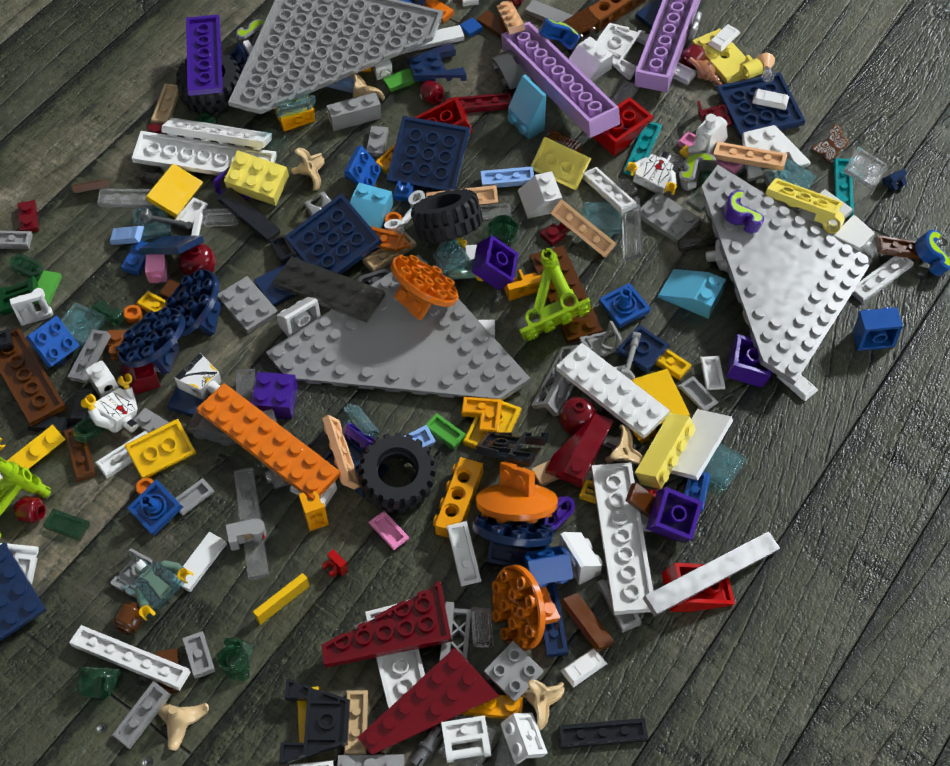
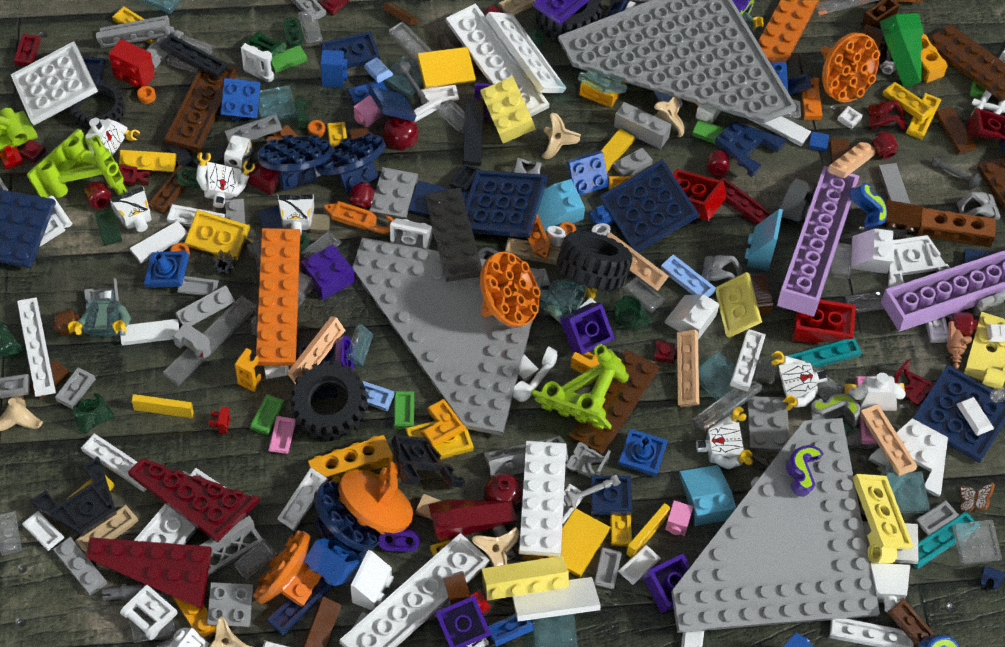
camera: 45 degrees right, 0 degrees up
none -> white tile [81,433,146,492]
none -> white torso [110,186,152,232]
none -> dark red plate [119,164,150,186]
none -> white tile [130,221,188,264]
none -> light grey plate [175,285,235,326]
none -> black gear [212,250,236,274]
none -> bright green tile [250,394,285,436]
none -> clear tile [298,9,323,44]
none -> dark tan tile [310,214,330,234]
none -> dark blue tile [320,31,380,69]
none -> blue brick [321,50,348,88]
none -> orange plate [324,201,394,234]
none -> dark red head [349,182,375,210]
none -> white piece [513,346,558,402]
none -> yellow tile [601,128,635,173]
none -> yellow tile [626,503,670,558]
none -> bright pink brick [665,500,693,536]
none -> white torso [696,407,753,469]
none -> light grey piece [701,255,742,282]
none -> light grey tile [915,500,959,536]

